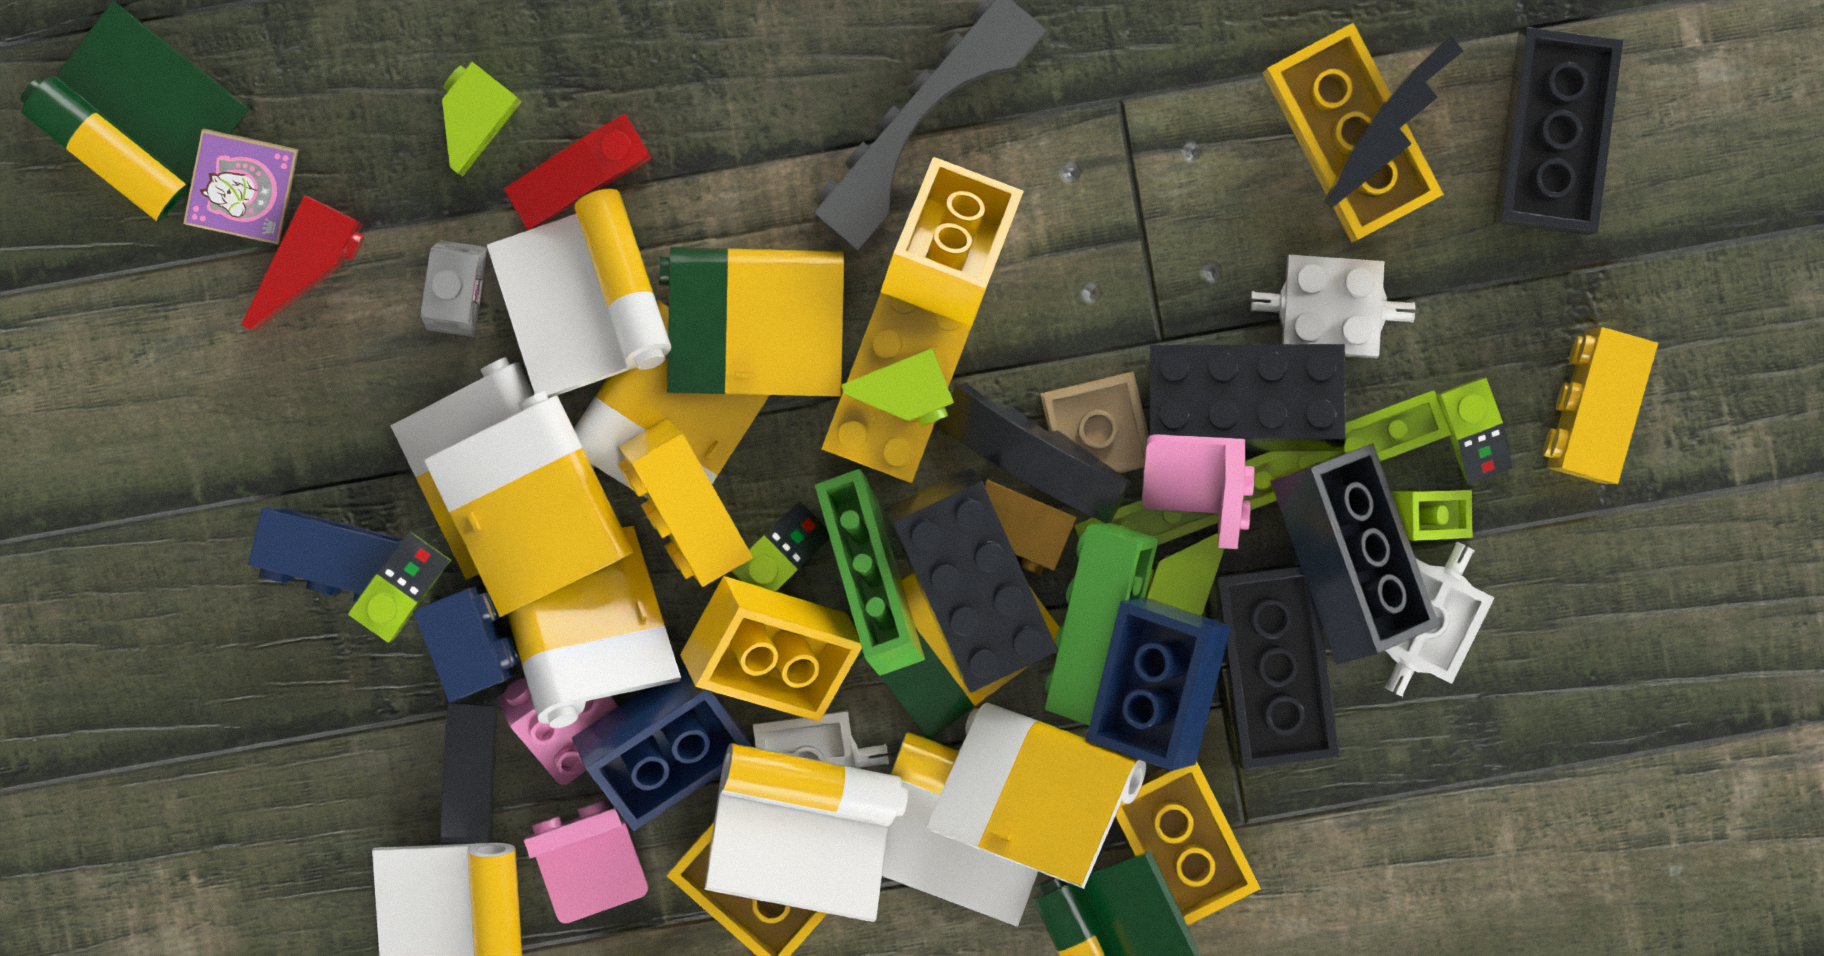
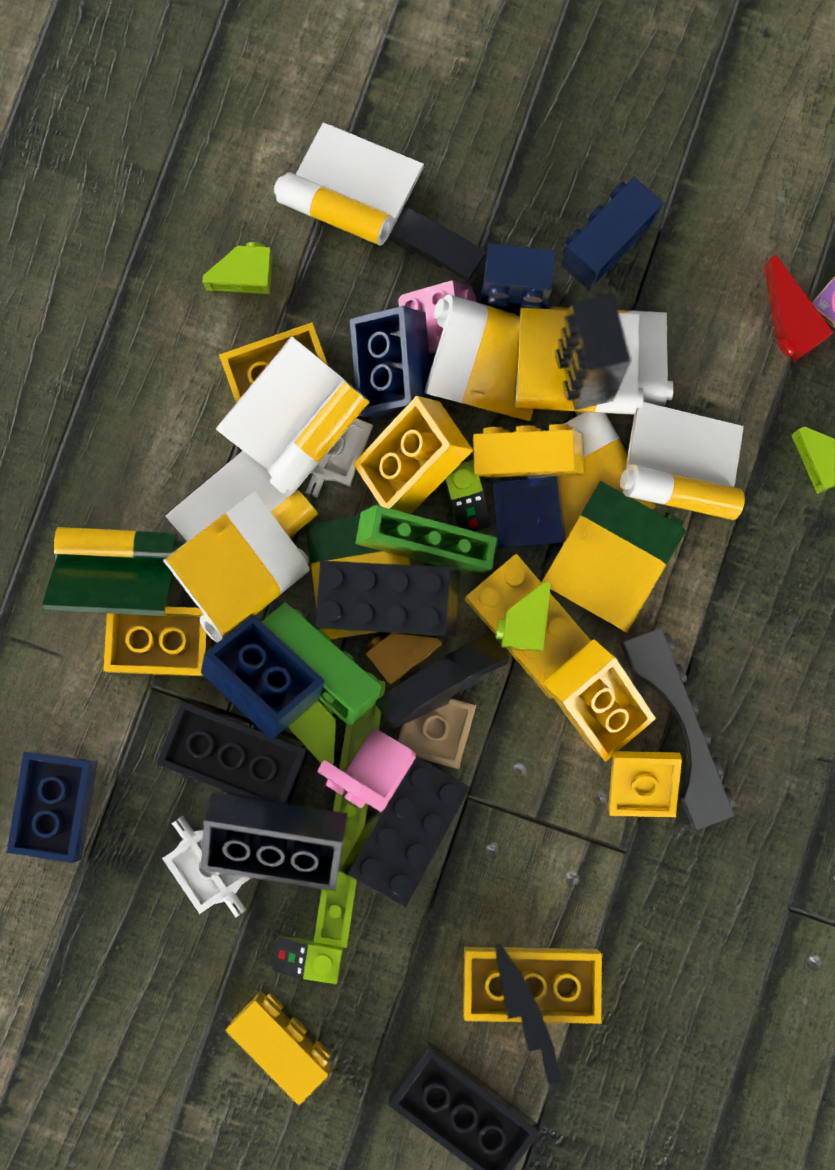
camera: 115 degrees right, 5 degrees down
slope [348,532,450,643] -> none
light grey torso [421,240,488,337] -> none
red slope [504,113,653,230] -> none
bright pink bracket [524,800,648,923] -> none
white plate [1250,255,1415,359] -> none
lime slope [1391,490,1473,541] -> none
none -> dark blue brick [6,751,98,863]
none -> clear blue plate [493,476,566,548]
none -> black brick [555,294,631,410]
none -> yellow plate [608,751,682,817]

